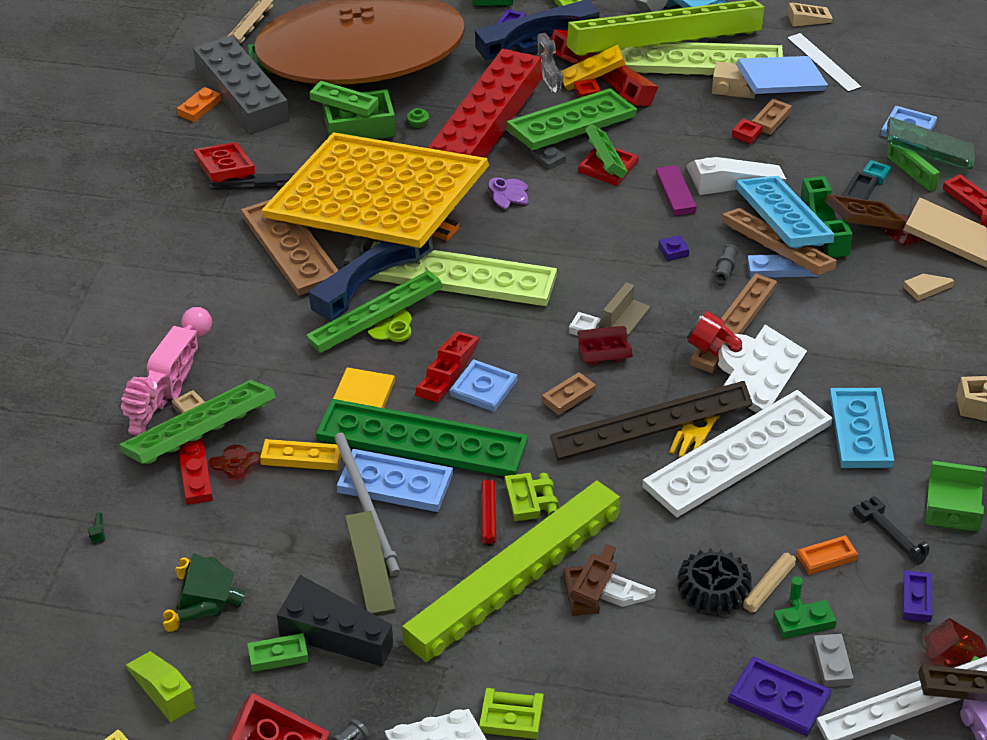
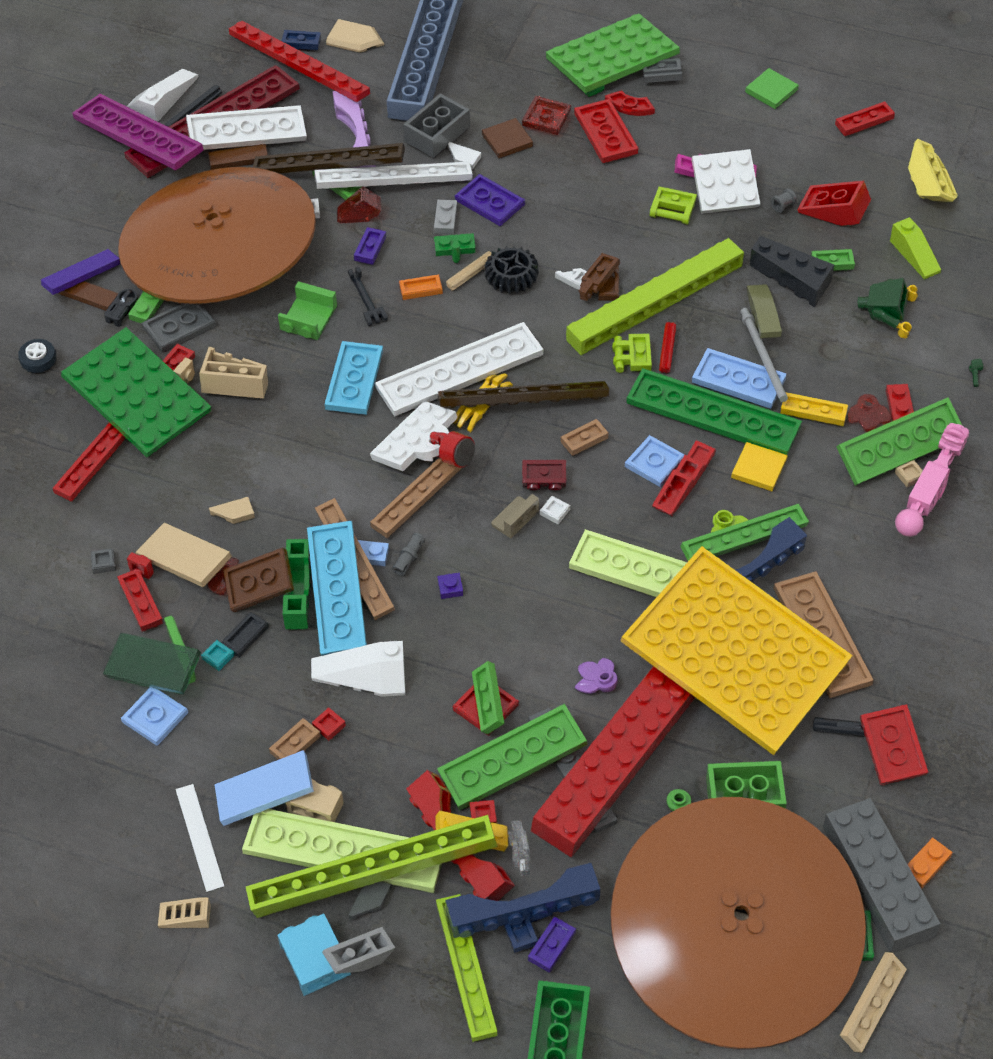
camera: 170 degrees left, 10 degrees up
bright green plate [310,81,379,117] -> none
magenta tile [656,165,697,216] -> none

